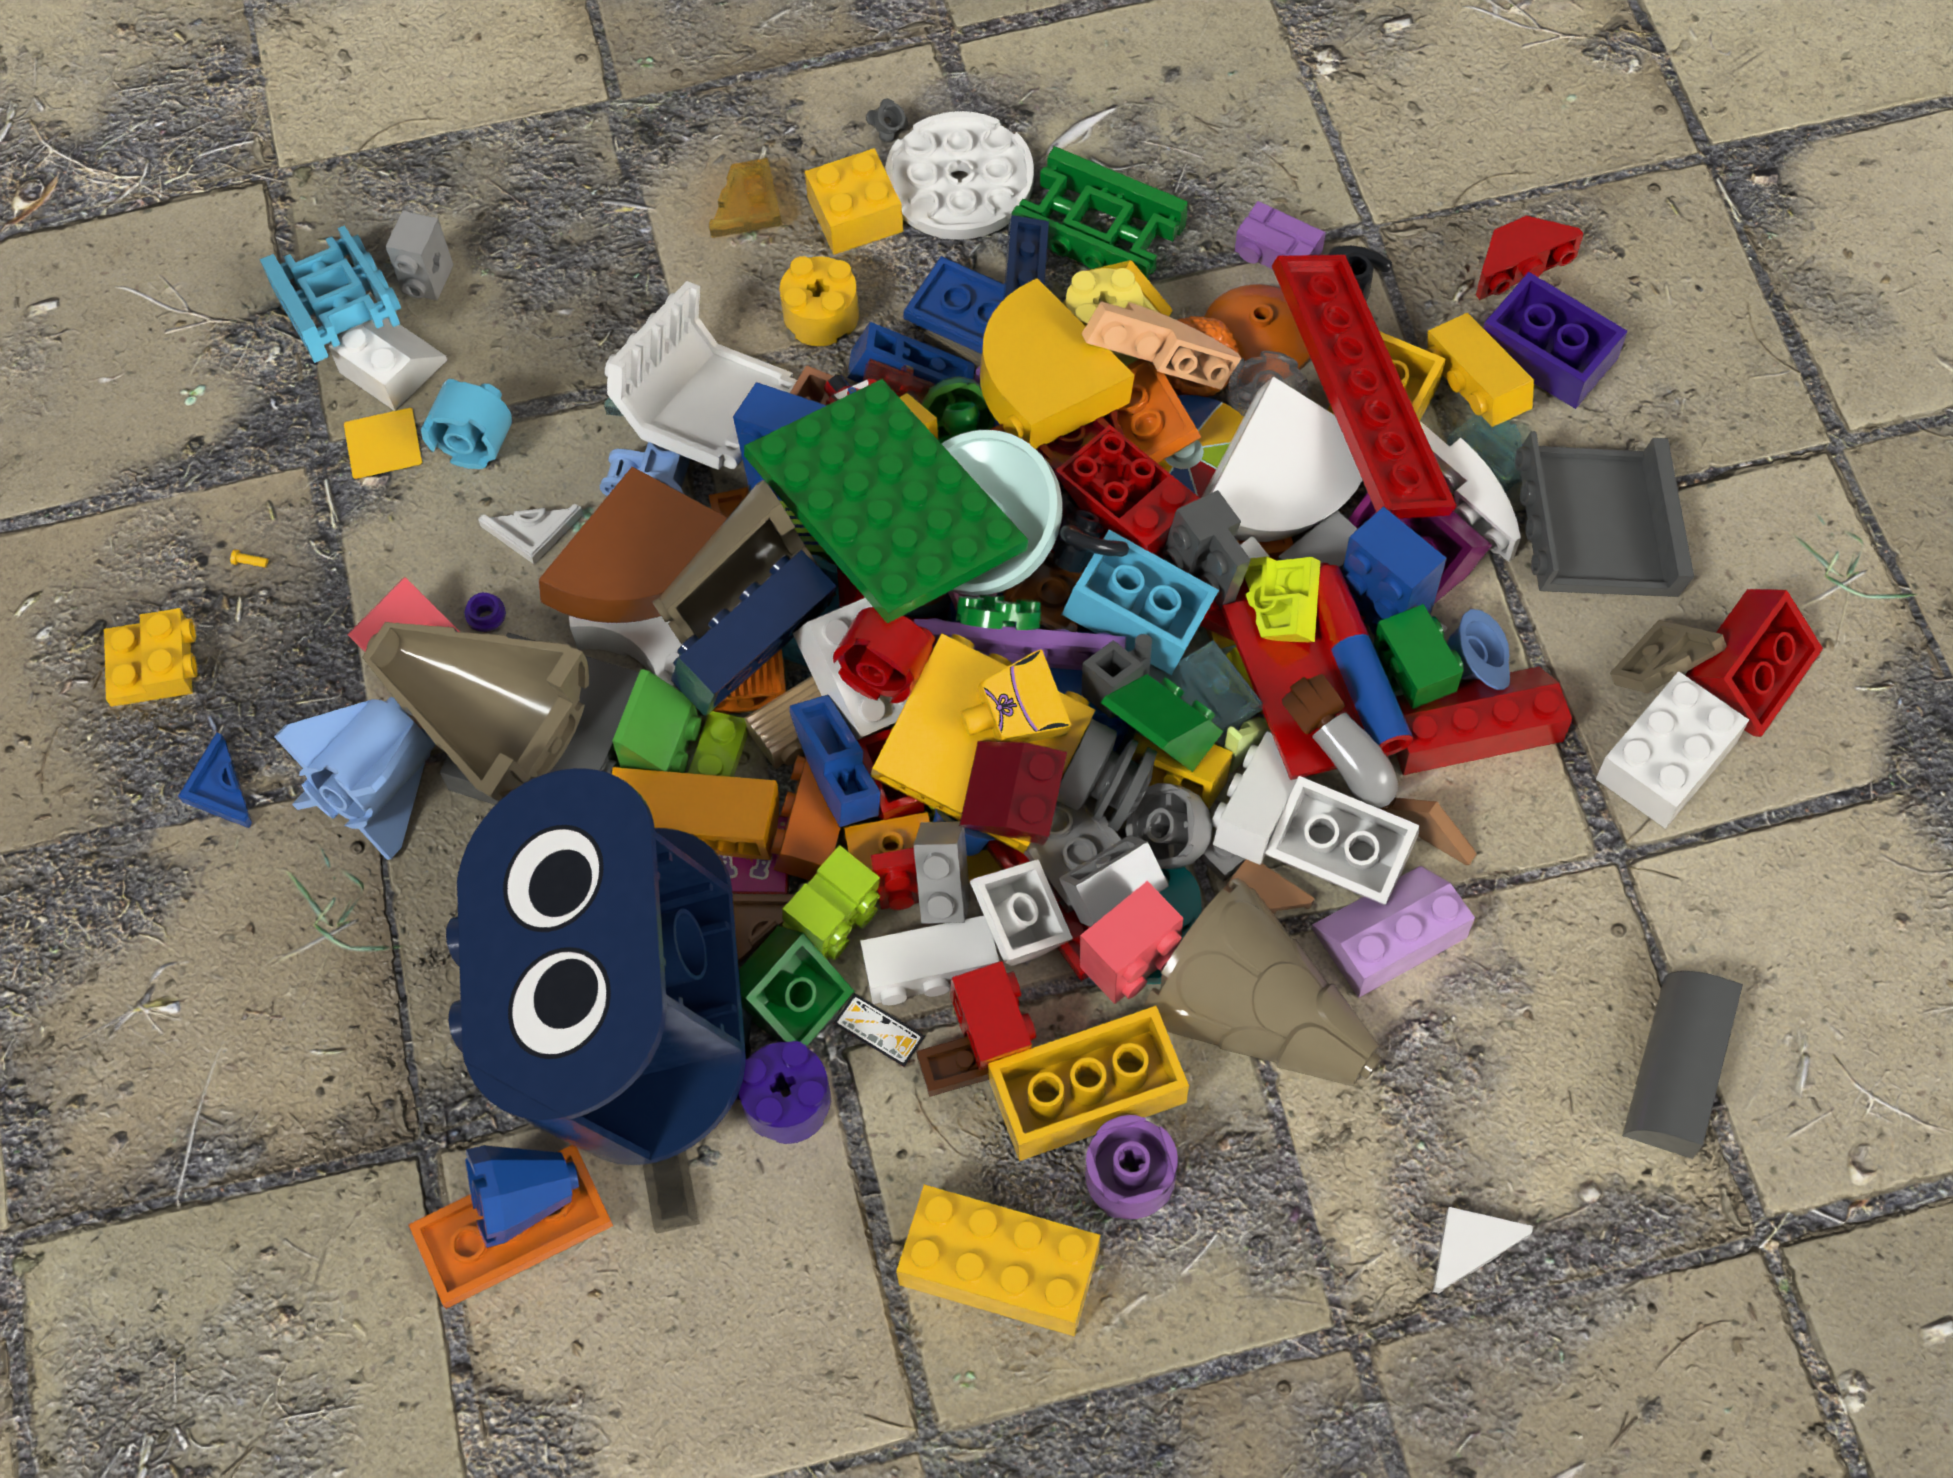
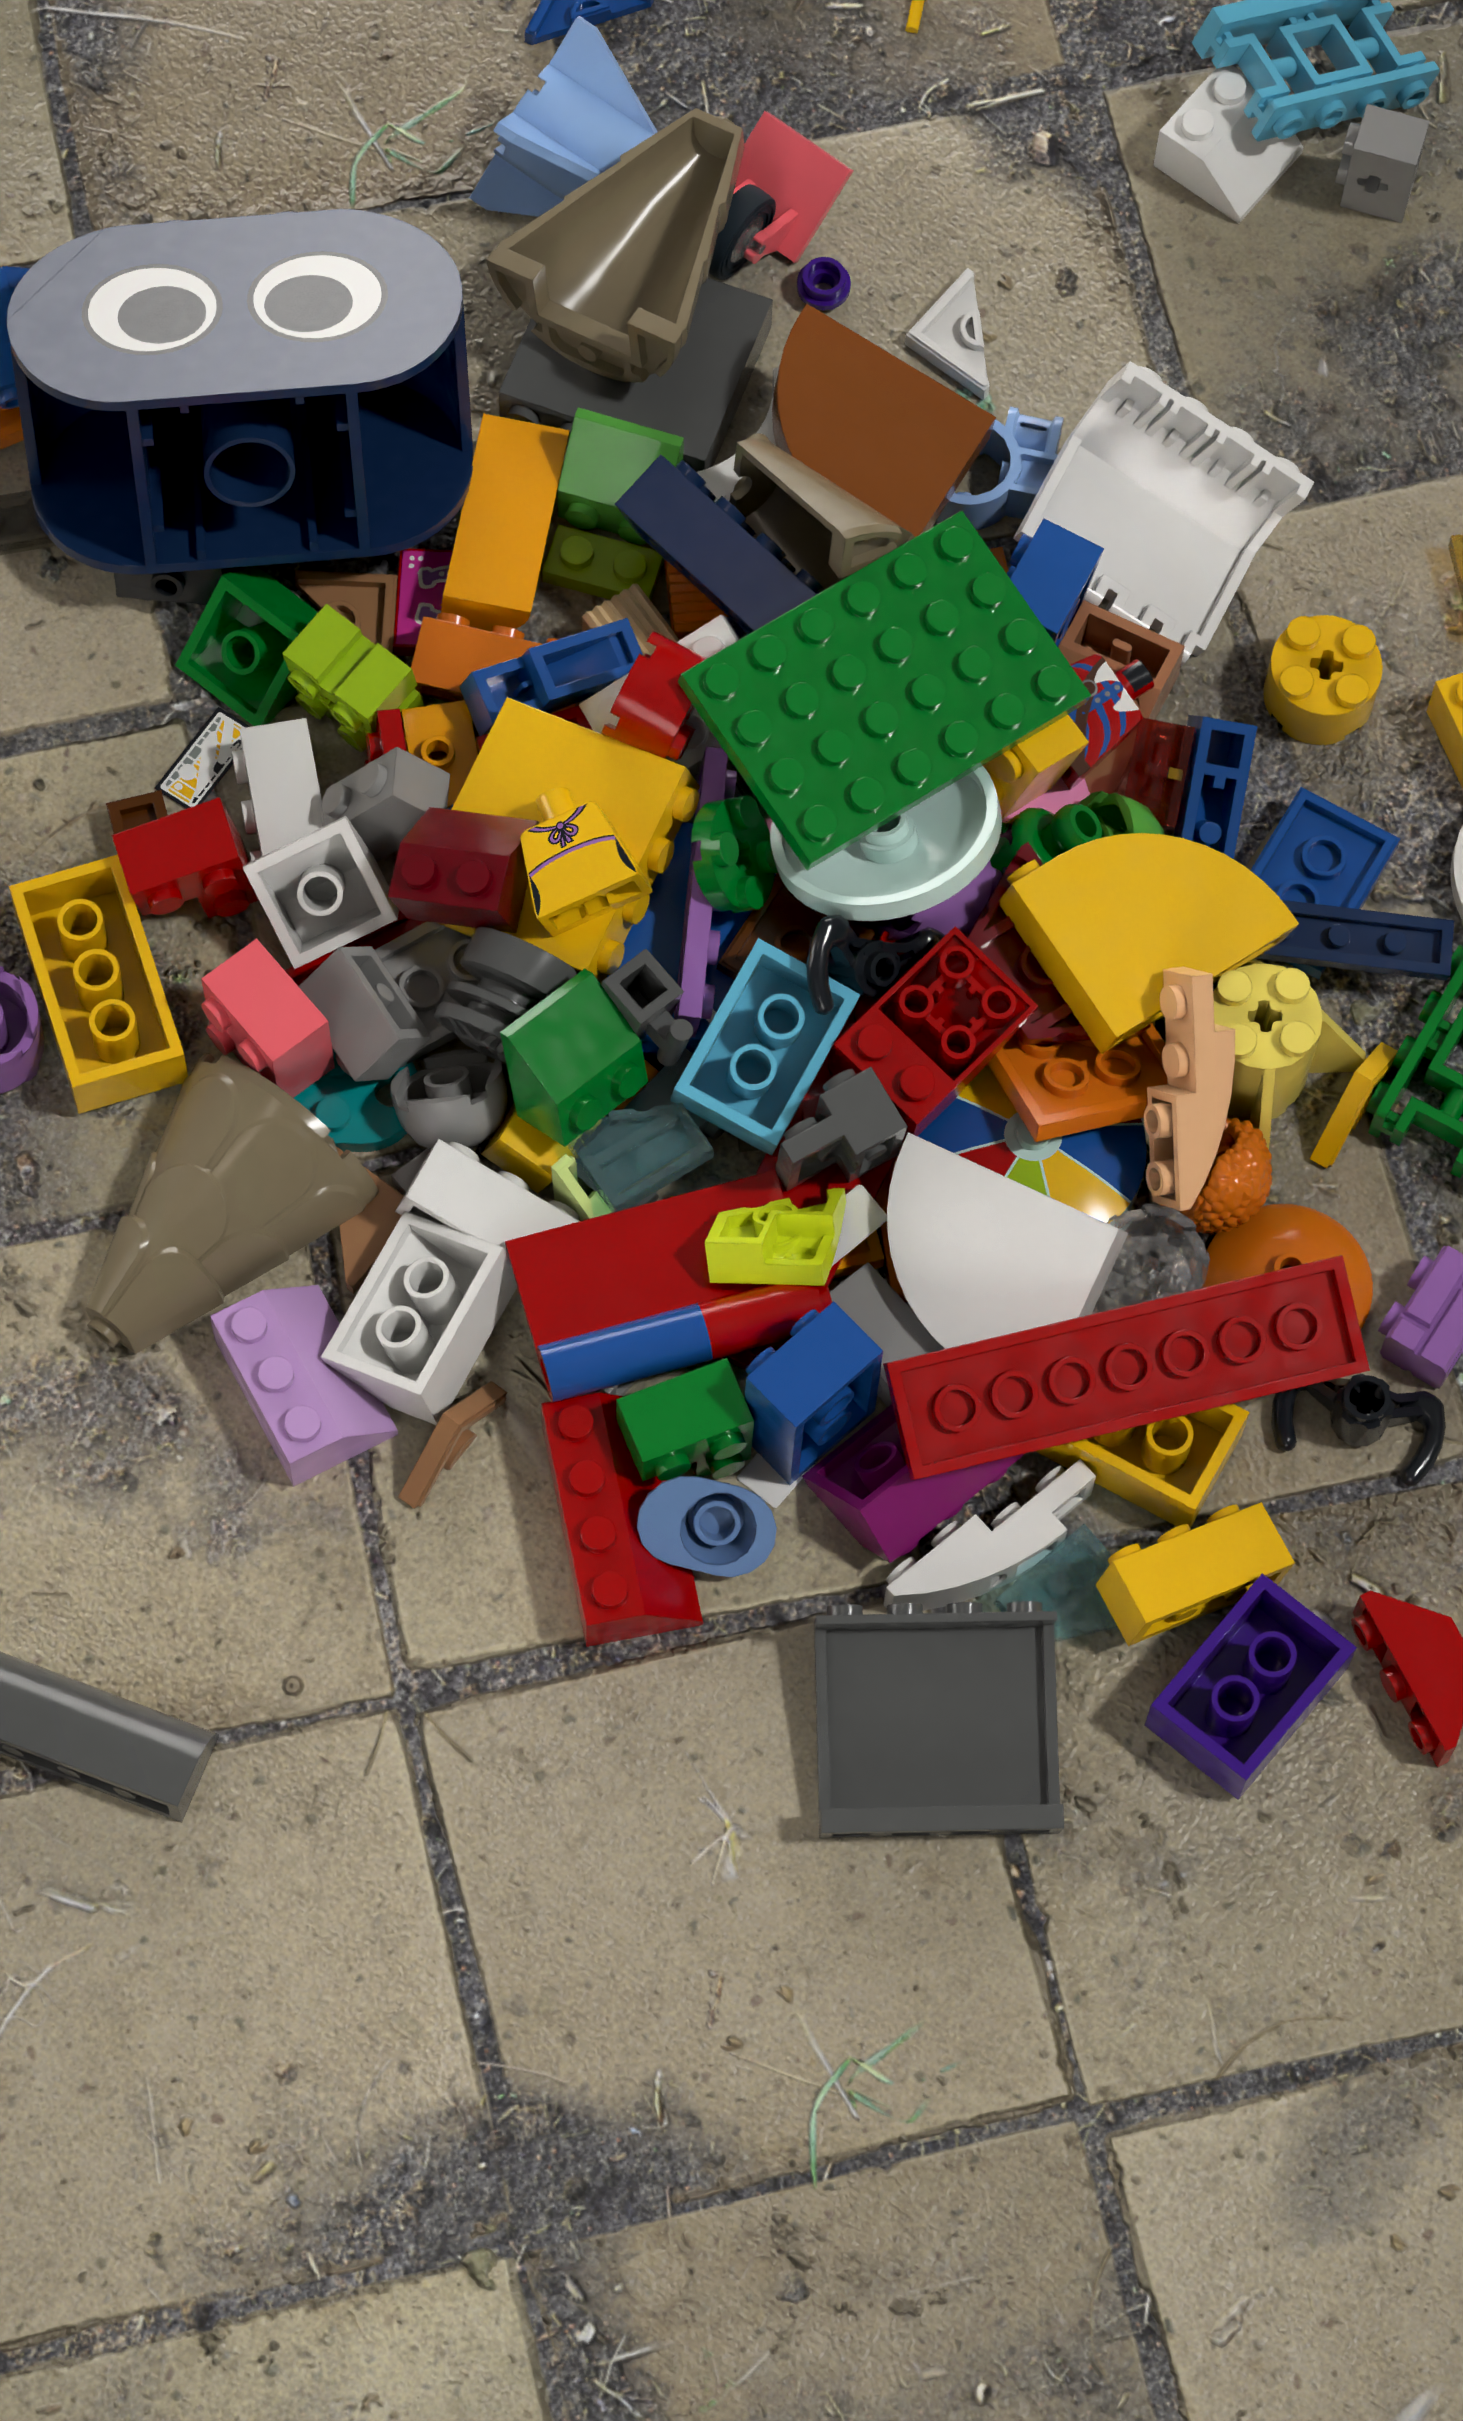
camera: 85 degrees right, 5 degrees up
yellow sticker [344,408,422,479] -> none
medium azure brick [421,379,512,469] -> none
dark purple brick [739,1041,831,1144] -> none
light grey piece [1282,674,1398,811] -> none
white brick [1596,671,1749,829] -> none
dark tan wing [1610,620,1727,693] -> none
red slope [1685,589,1823,737] -> none

